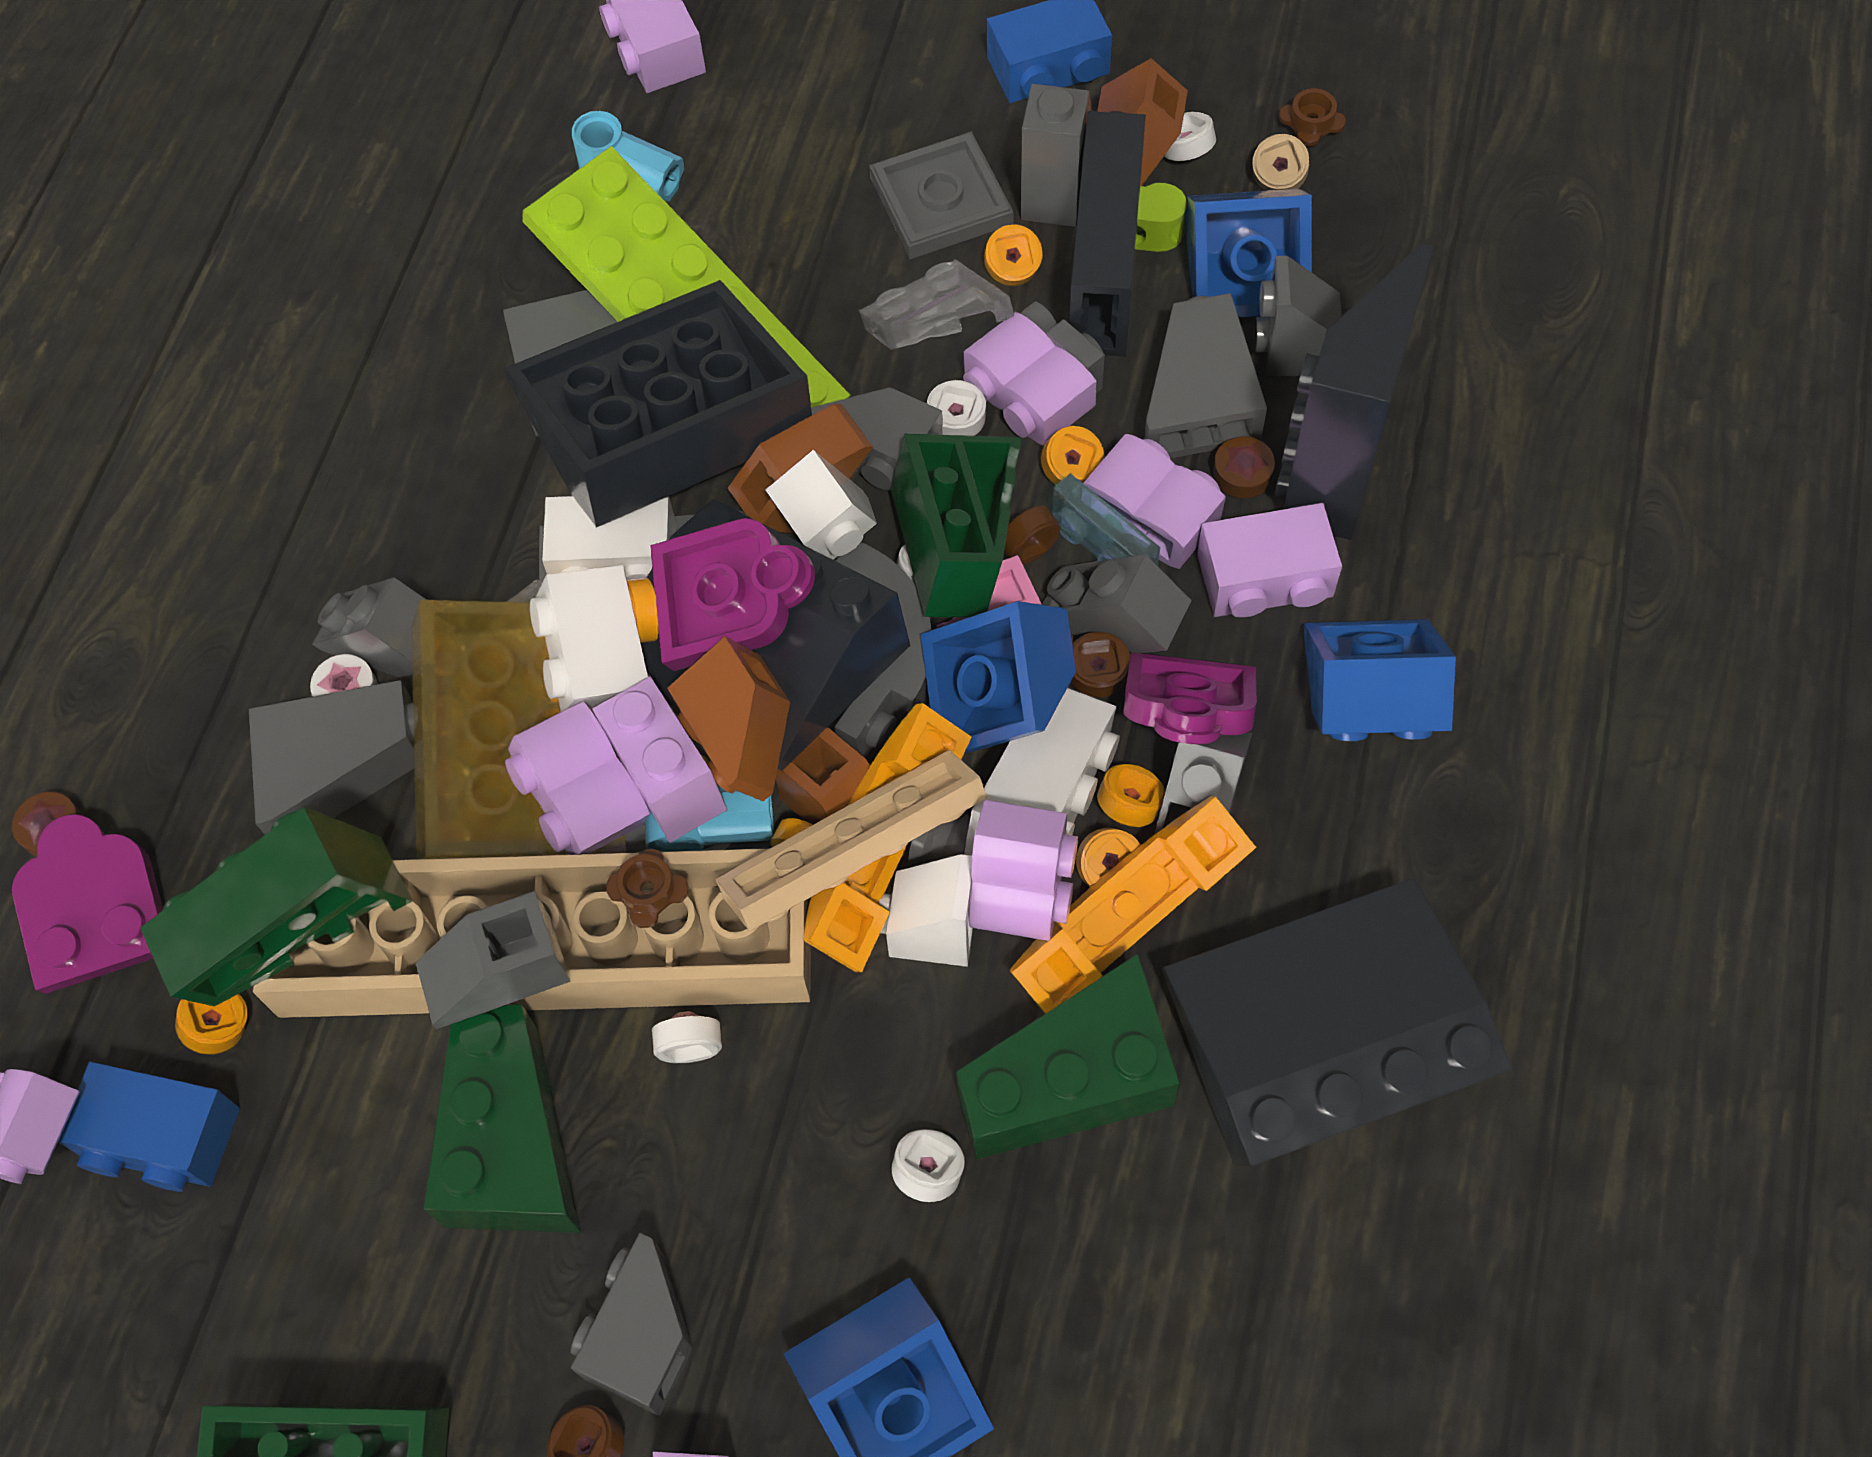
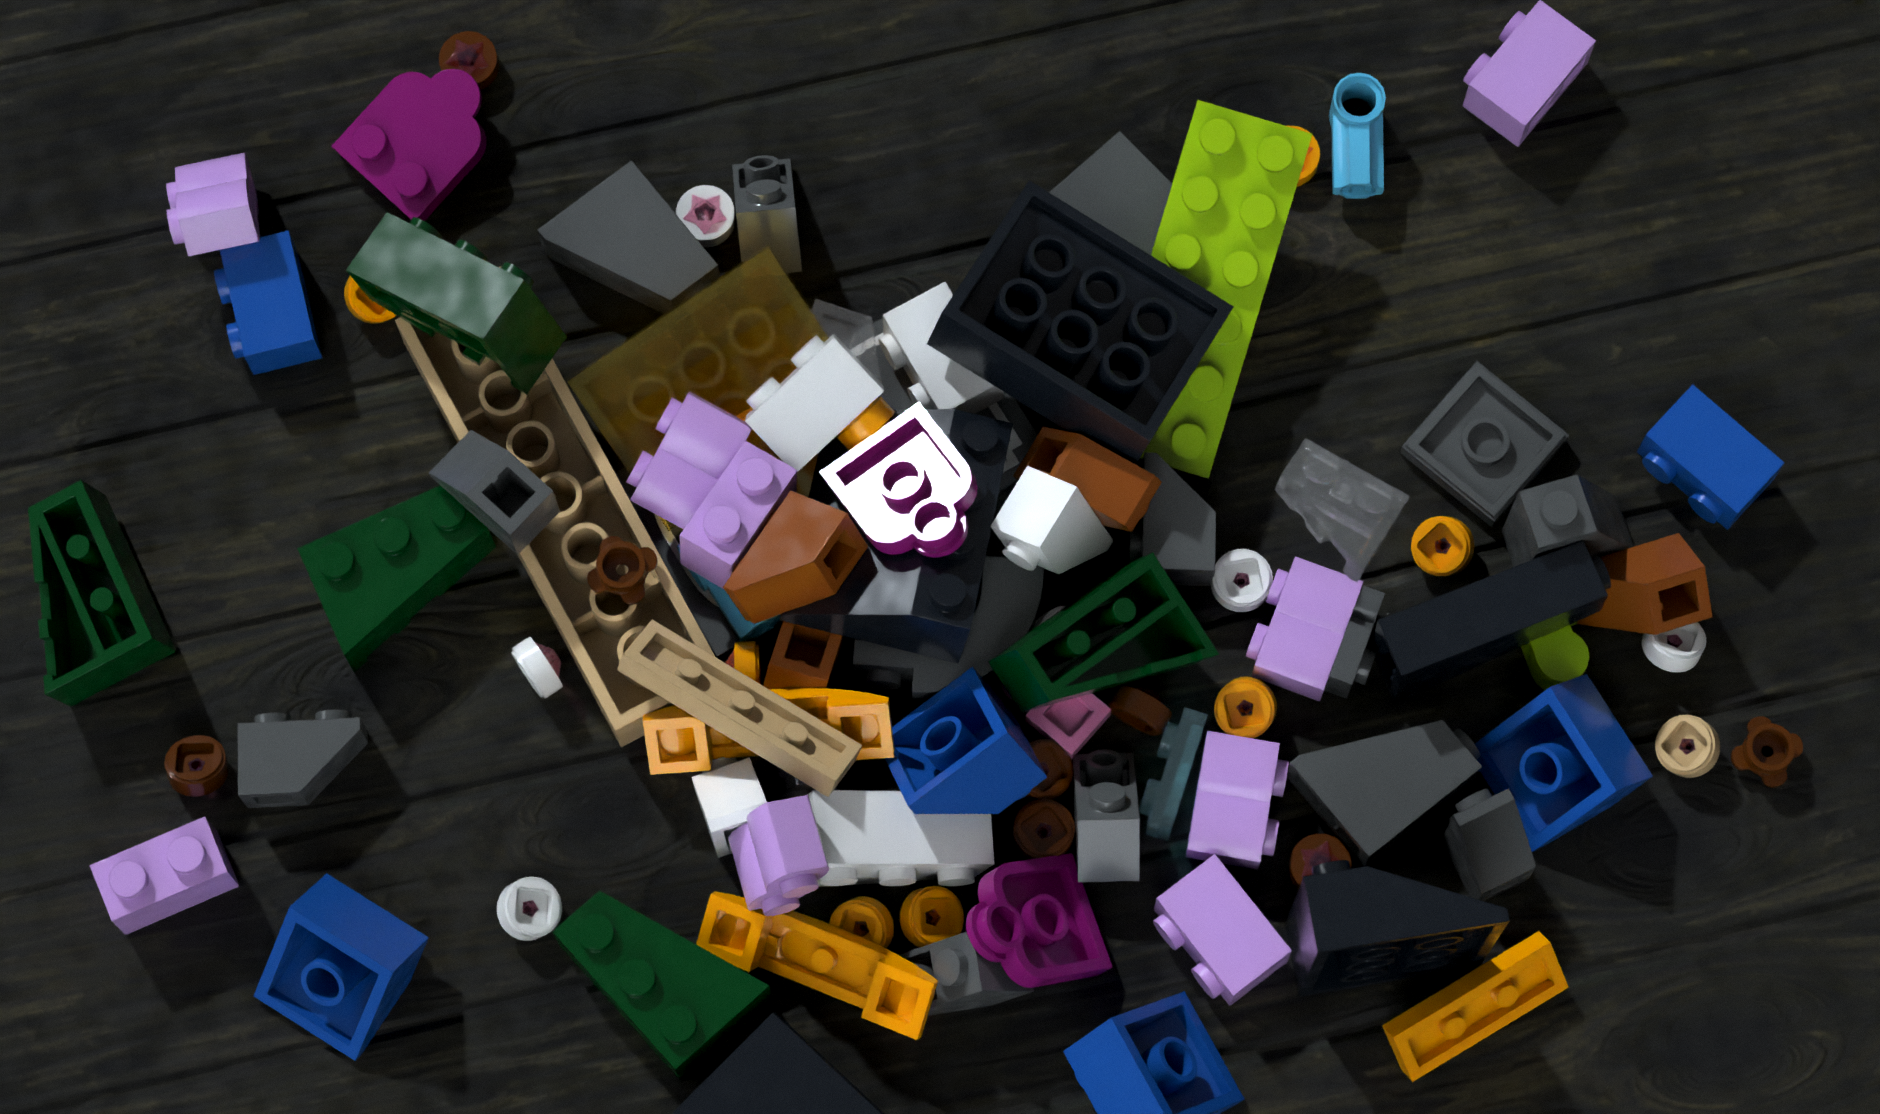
camera: 60 degrees right, 10 degrees up
none -> light orange plate [1382,931,1569,1082]

